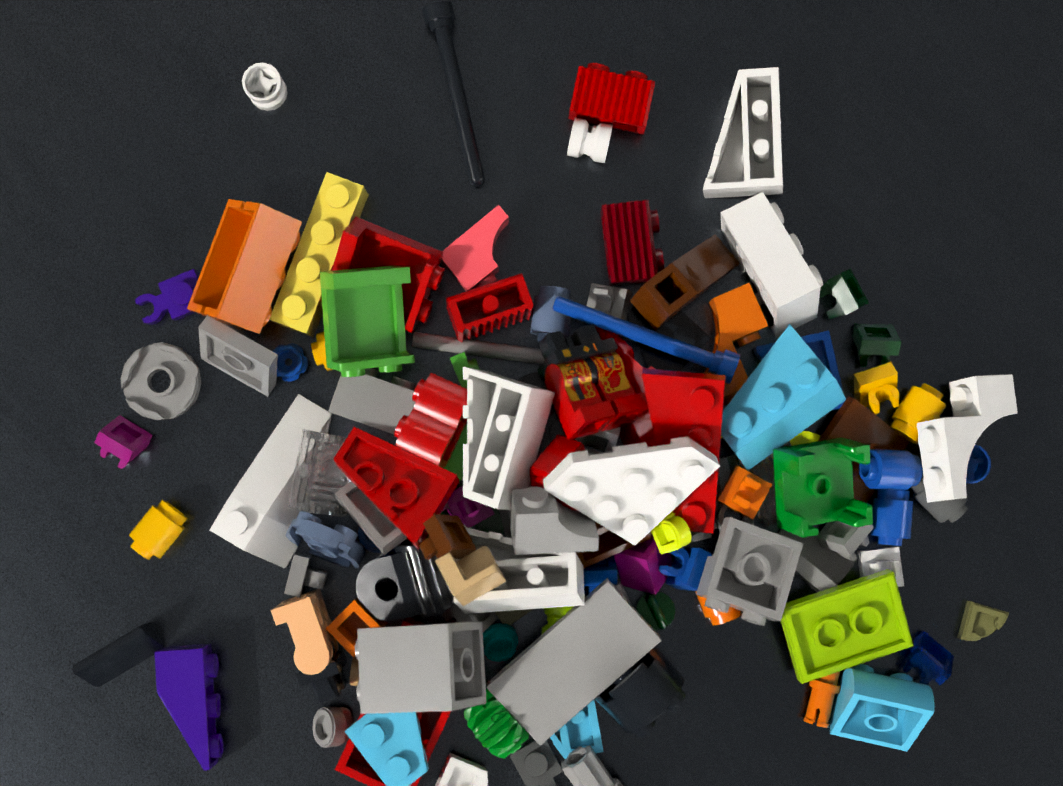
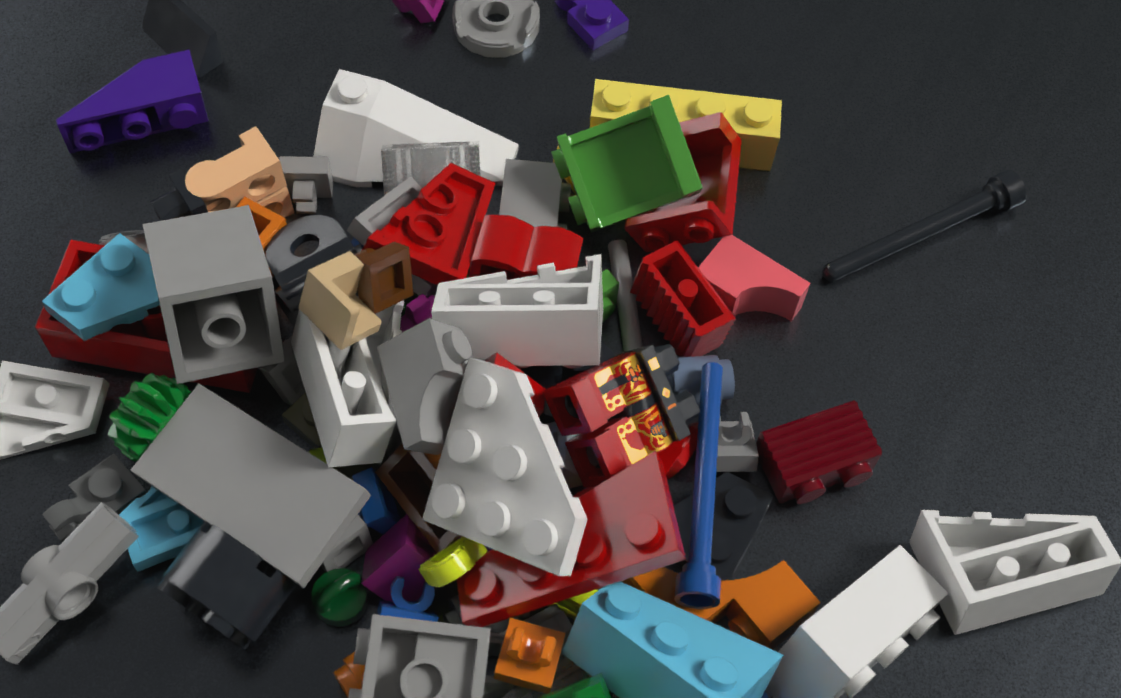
camera: 75 degrees right, 25 degrees down
yellow brick [129,499,188,560] -> none
orange piece [187,199,302,334] -> none
light grey tile [198,315,278,397] -> none
white wheel [242,62,287,111] -> none
blue plate [272,343,308,382] -> none
sand blue plate [286,511,366,568] -> none
teal plate [483,624,518,662] -> none
white wheel [567,117,613,164] -> none
red brick [569,63,655,135] -> none
reddish brown slope [630,234,740,331] -> none

